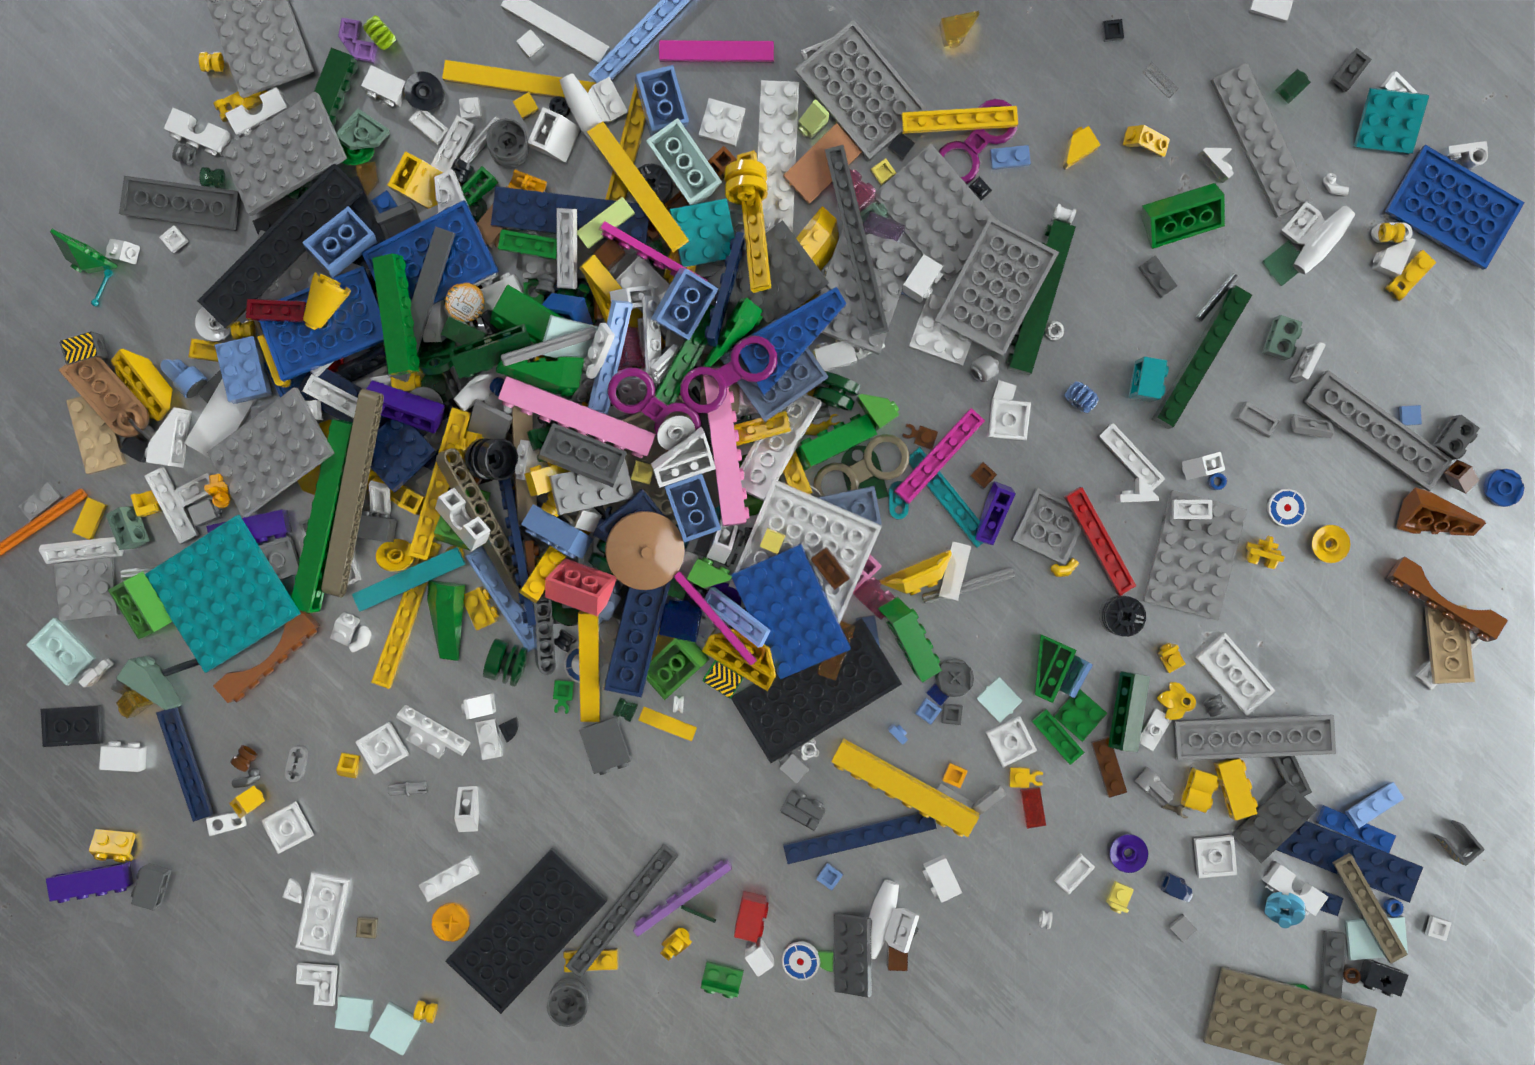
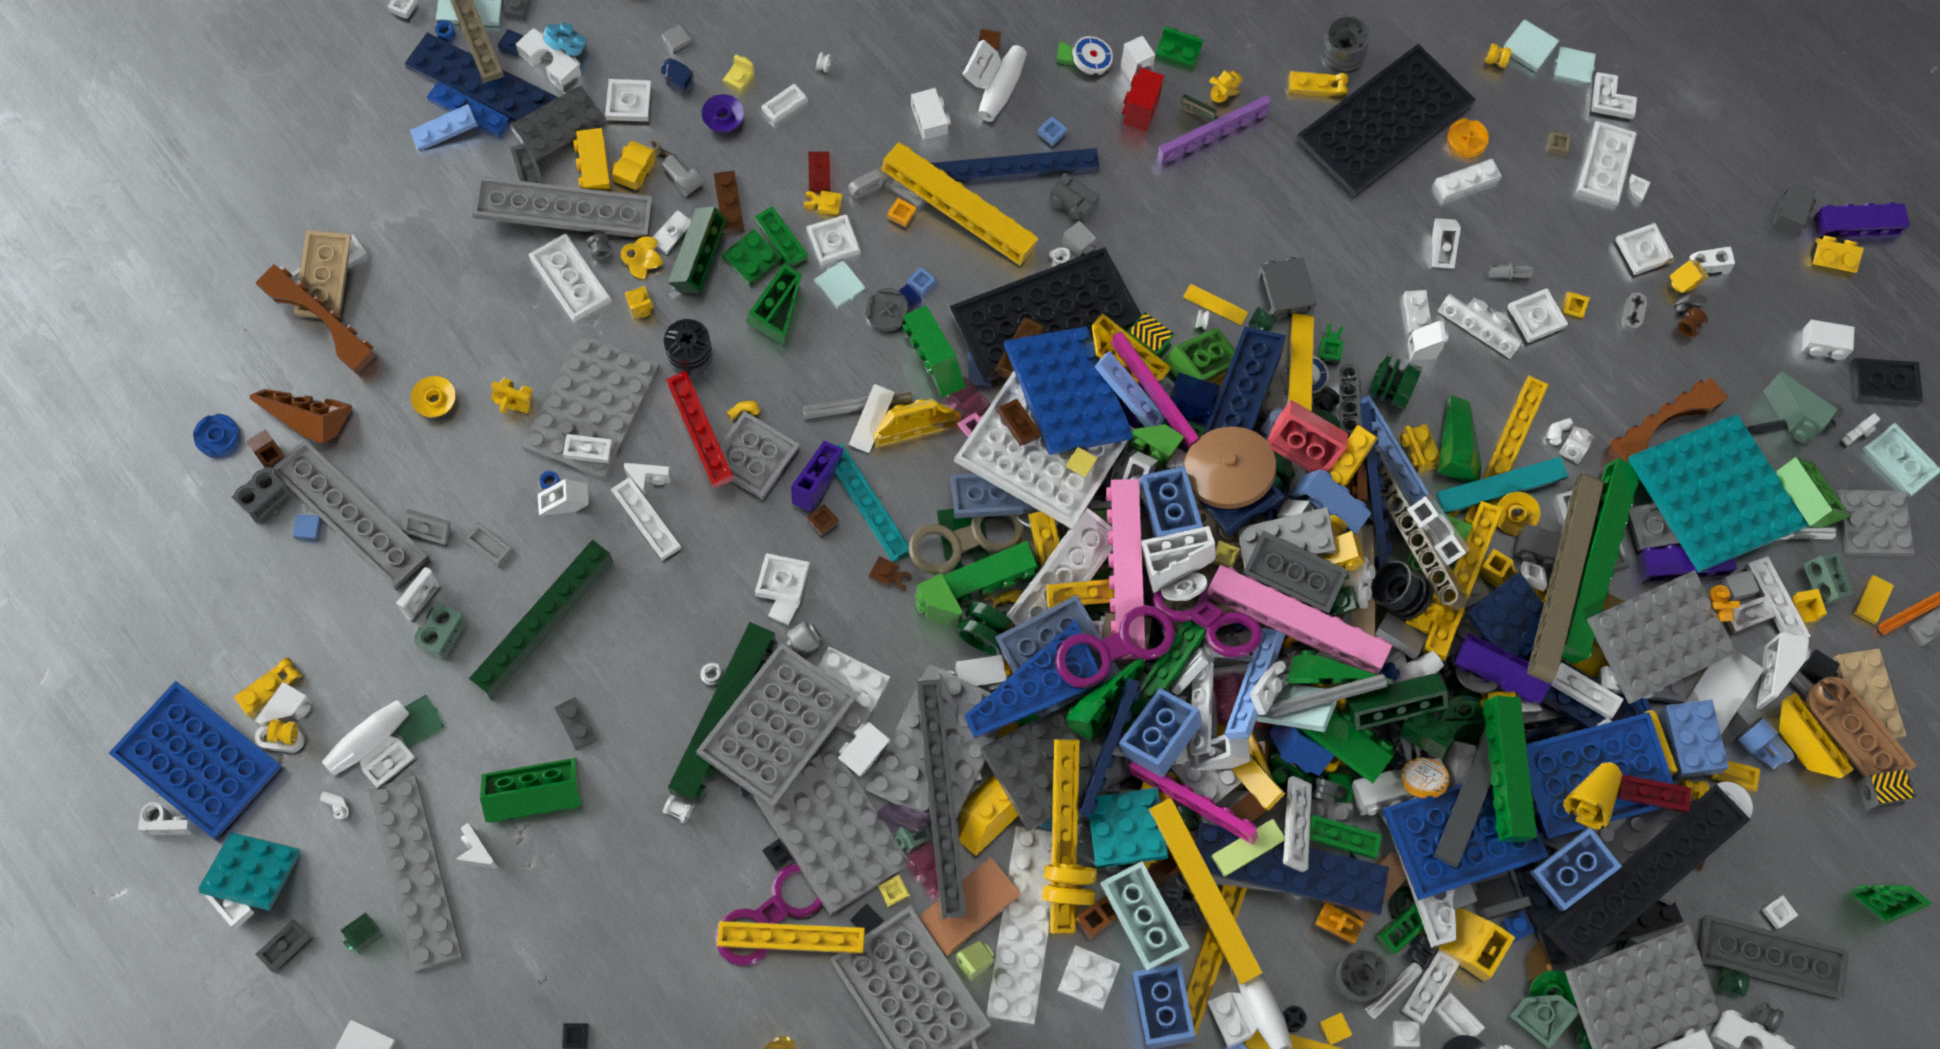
camera: 175 degrees left, 20 degrees down
white plate [39,537,124,564] -> none
teal hinge [91,269,113,306] -> none
white bracket [105,239,140,264] -> none
clear yellow slope [116,690,153,719] -> none
dark blue plate [156,707,214,822] -> none
black tile [498,717,519,743] -> none
white slope [528,107,581,163] -> none
dark grey tile [566,844,679,978] -> none
dark grey plate [834,914,872,998] -> none
medium blue plate [888,724,908,745] -> none
teal plate [889,481,909,519] -> none
dark pink tile [894,408,985,504] -> none
dark grey tile [941,704,963,725] -> none
medium blue plate [990,145,1031,170] -> none
plate [1059,655,1093,698] -> none
yellow slope [1063,126,1101,170] -> none
medium blue gear [1065,381,1099,413] -> none
yellow bracket [1123,125,1170,157] -> none
teal brick [1129,356,1169,402] -> none
black piece [1196,273,1239,322] -> none
tile [1266,489,1307,527] -> none
dark grey piece [1434,820,1485,866] -> none

